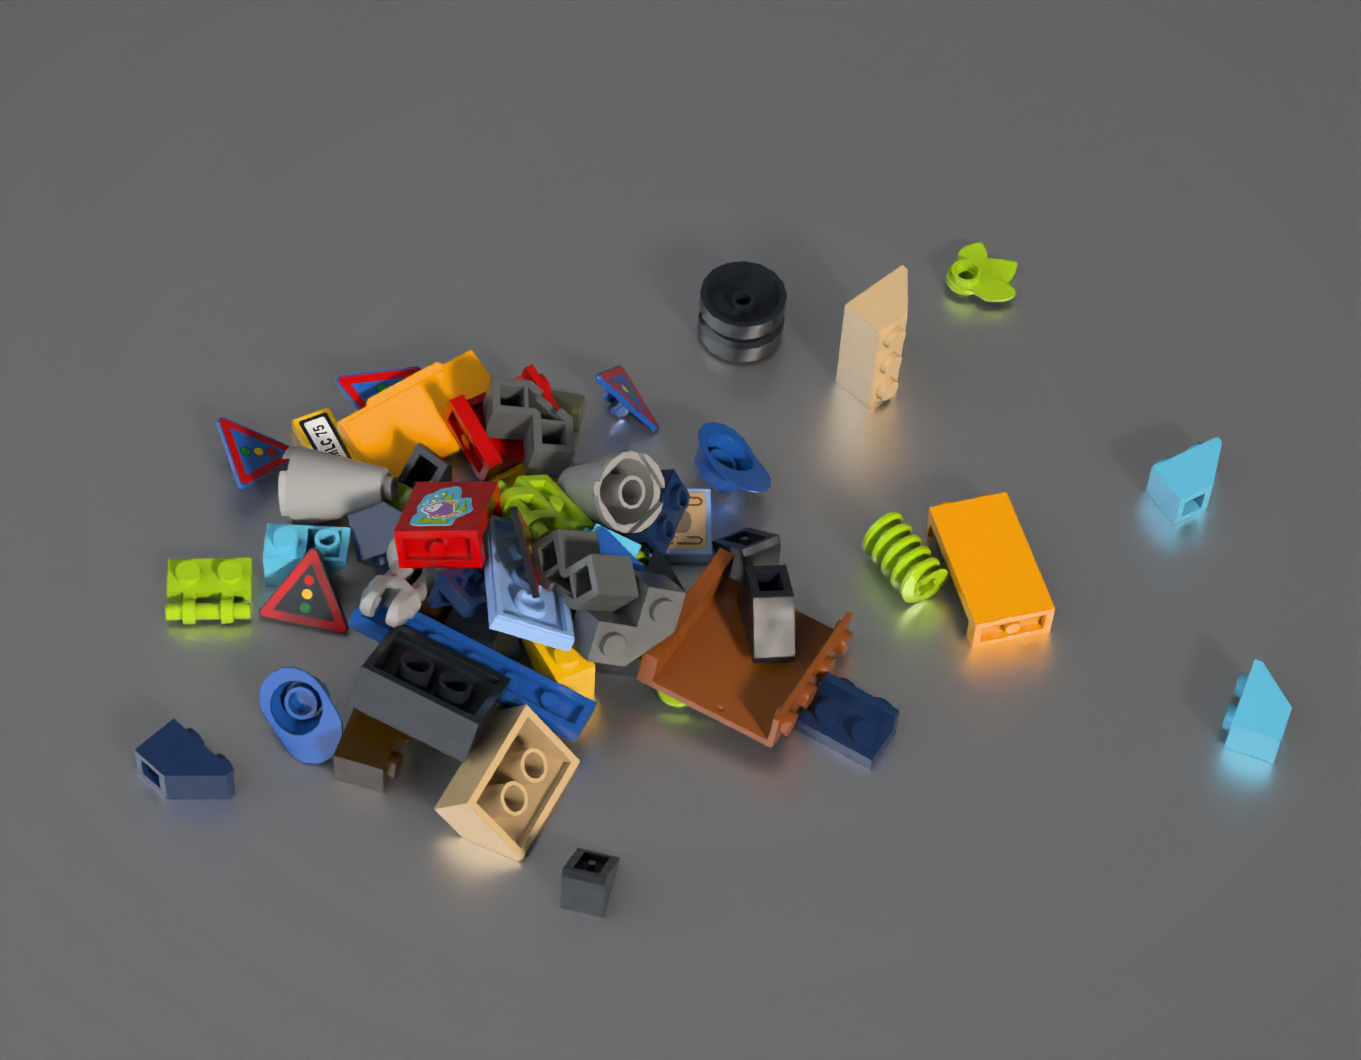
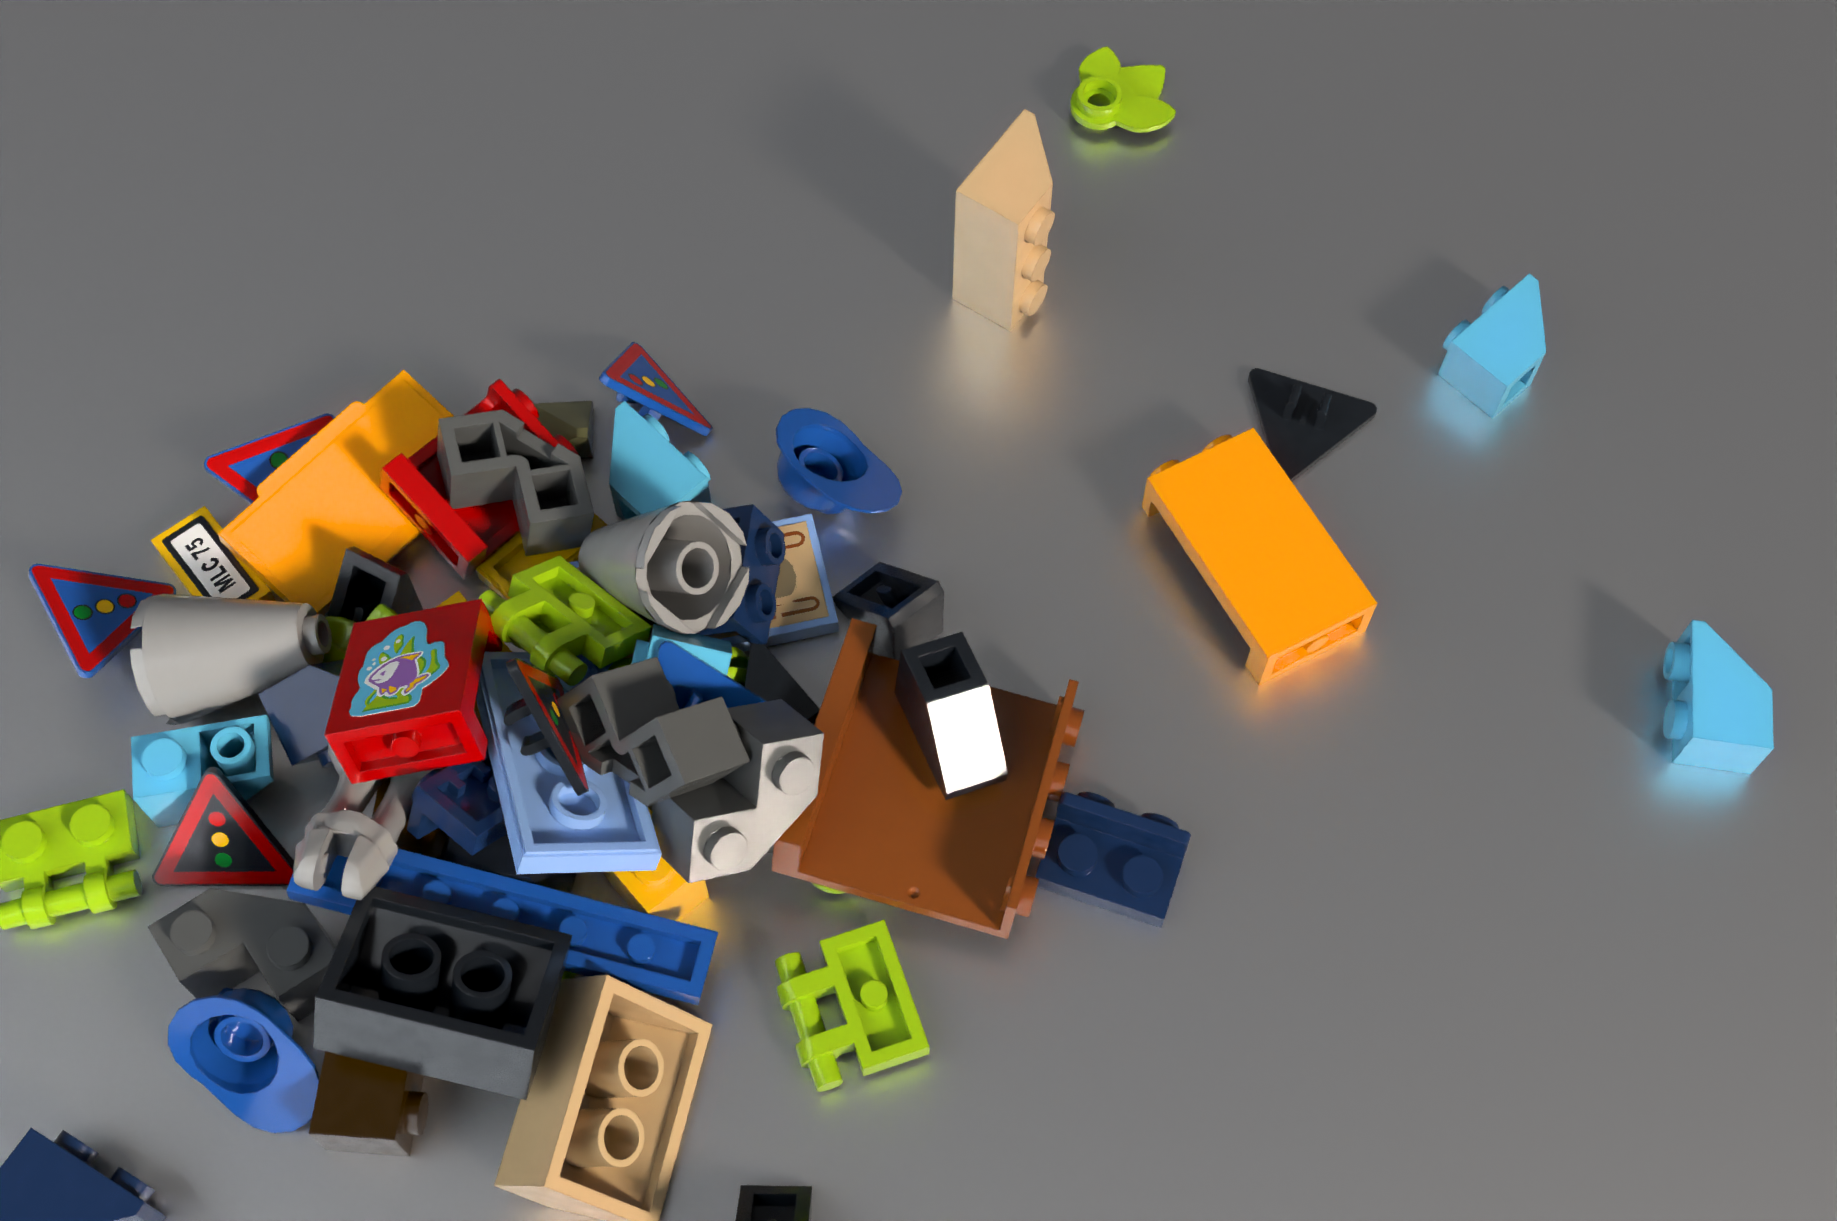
camera: 10 degrees left, 10 degrees up
black wheel [698,261,787,363] -> none
lime piece [862,511,949,603] -> none
none -> dark grey brick [148,888,336,1022]
none -> medium azure slope [609,401,711,520]
none -> lime plate [775,919,930,1092]
none -> black piece [1248,368,1377,482]

